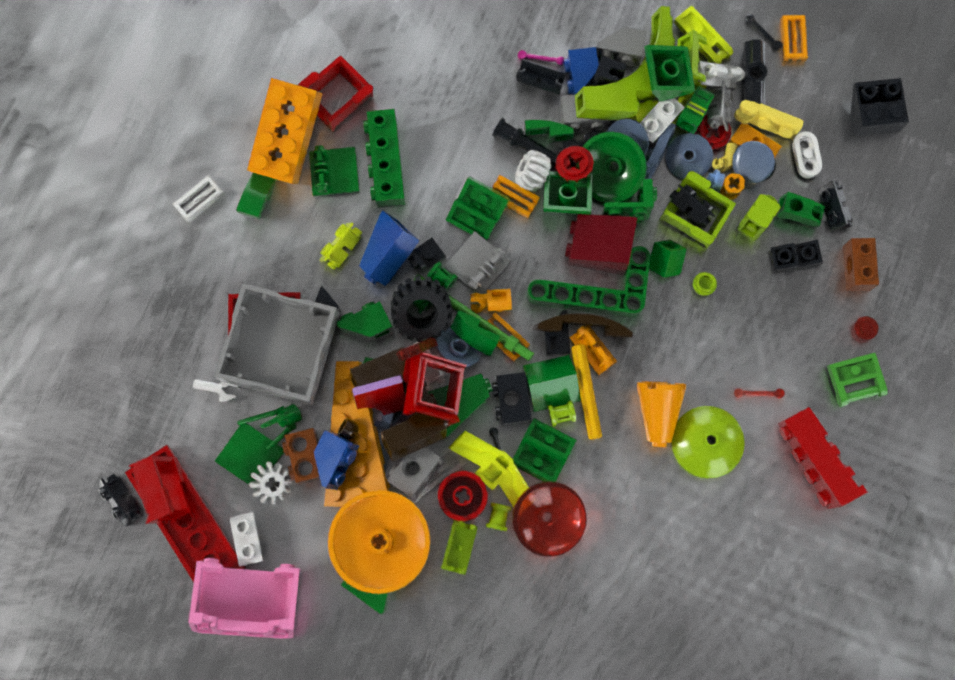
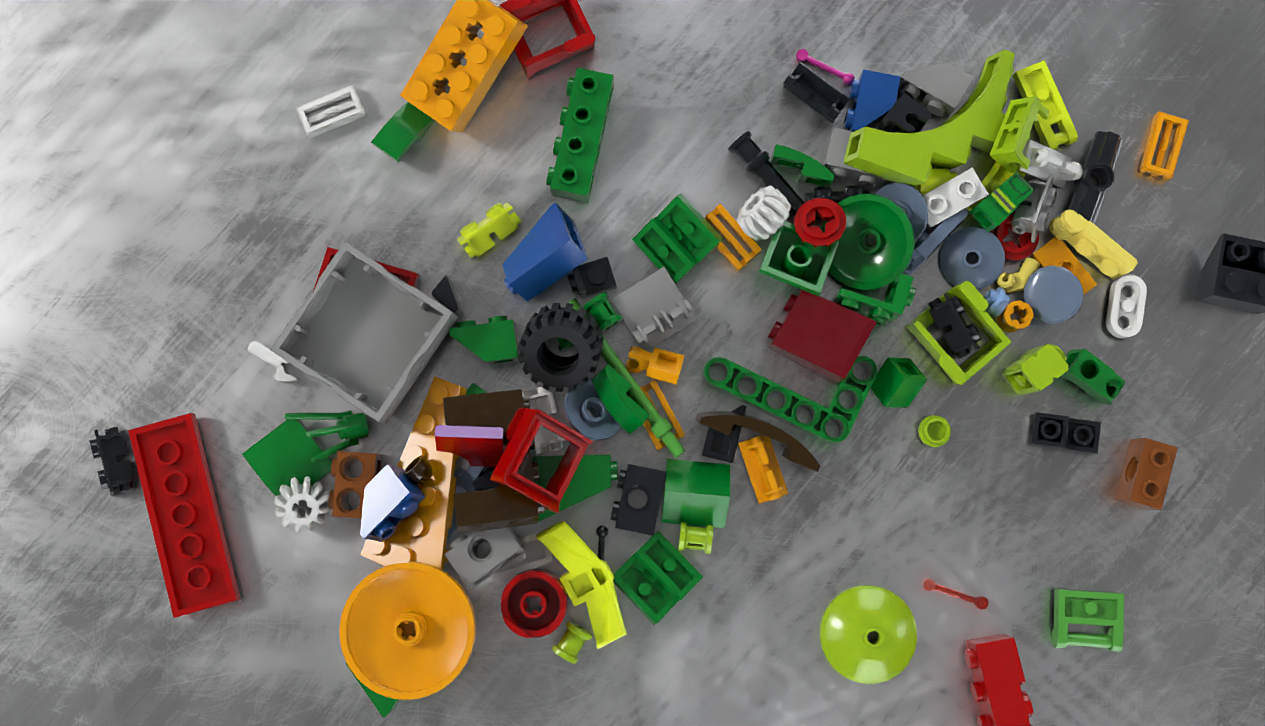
camera: 20 degrees right, 5 degrees up
red piece [129,456,192,524] -> none
bright pink windscreen [188,558,300,639] -> none
white hinge [230,512,263,567] -> none
green hinge [309,145,359,196] -> none
clear red tile [397,337,438,361] -> none
lime hinge [441,520,478,575] -> none
clear red dish [512,481,587,557] -> none
yellow axle [571,344,602,440] -> none
light orange cone [637,381,686,447] -> none
green slope [644,45,695,102] -> none
black hinge [746,14,782,51] -> none
black hinge [818,180,854,232] -> none
clear red plate [854,316,879,340] -> none

